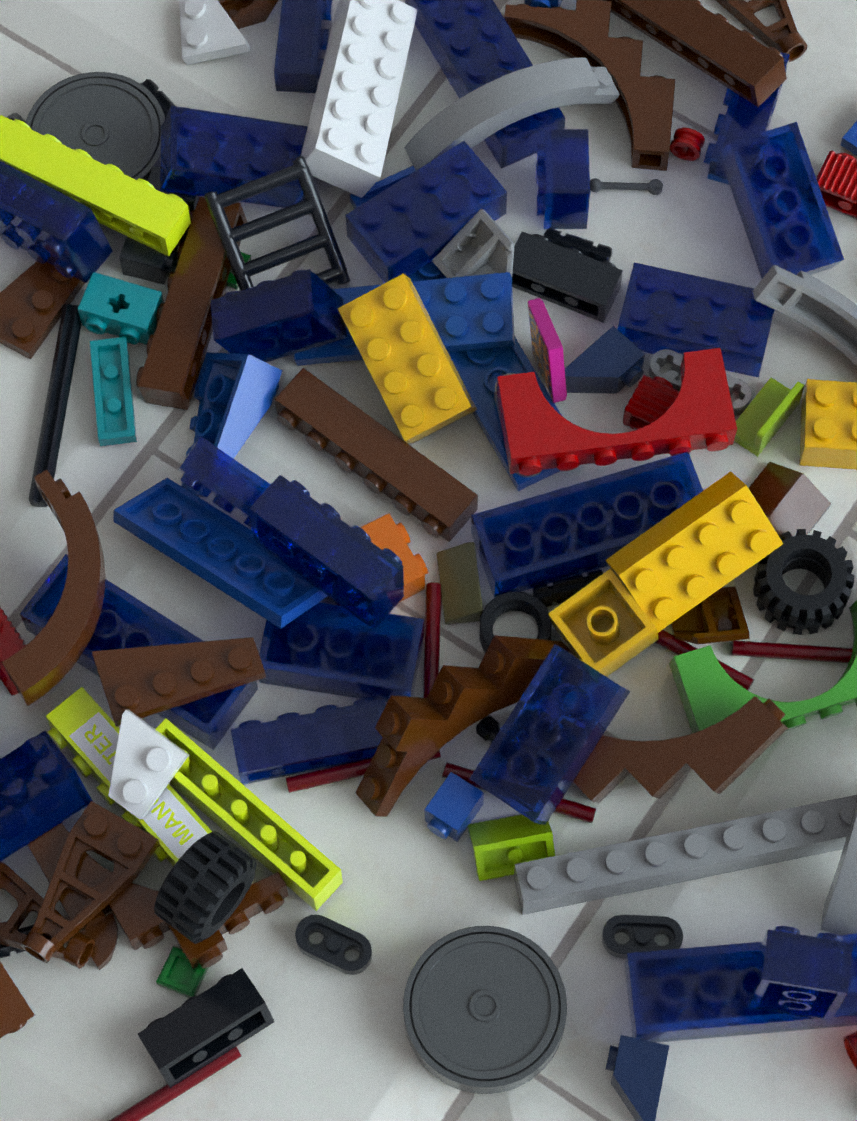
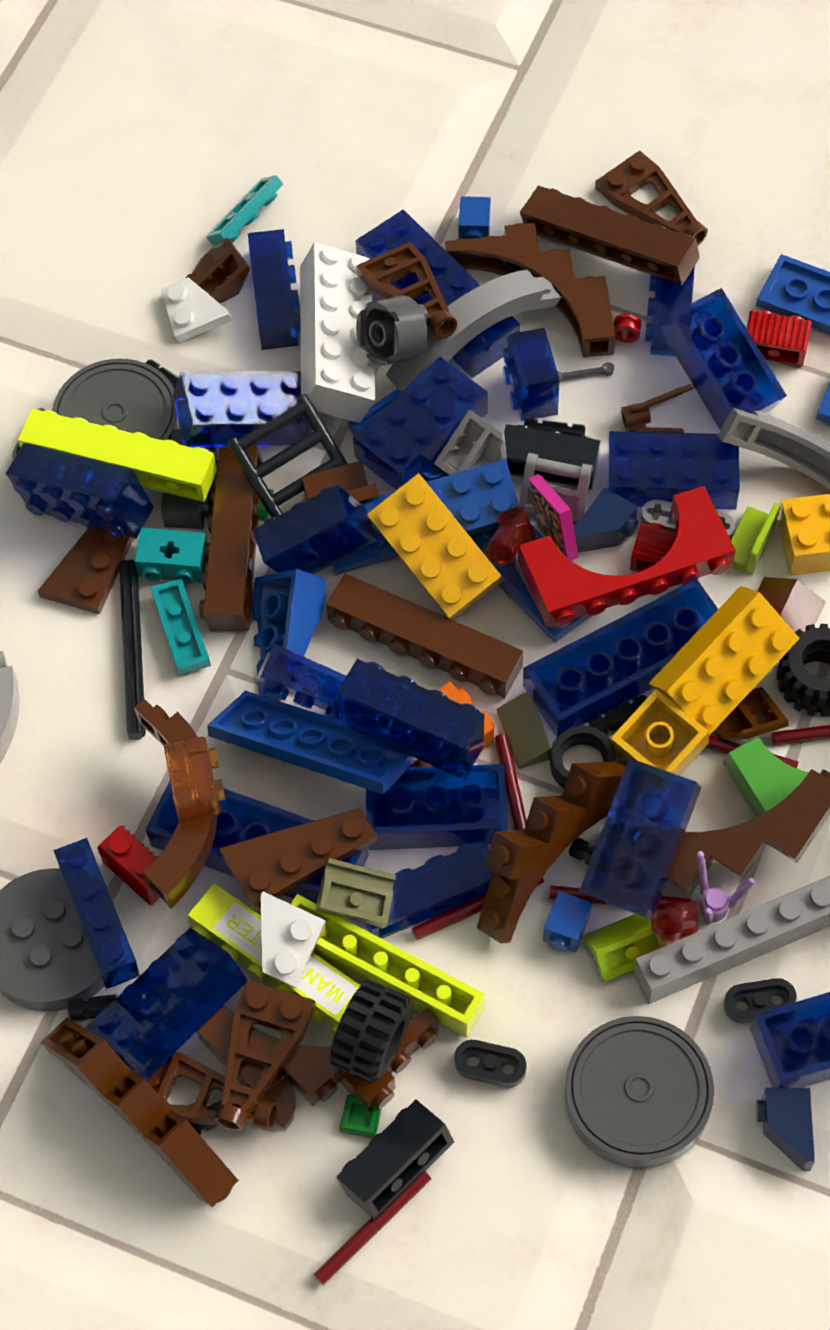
camera: 10 degrees left, 5 degrees down
none -> clear orange brick [164,736,226,822]
none -> reddish brown panel [301,461,379,515]
none -> olive plate [316,858,396,928]
none -> reddish brown plate [356,242,457,339]
none -> dark grey brick [356,295,428,366]
none -> clear red piece [485,507,536,566]
none -> light grey plate [519,453,593,522]
none -> reddish brown plant [621,384,694,437]
none -> clear red piece [651,901,699,941]
none -> lavender plant [697,851,755,925]

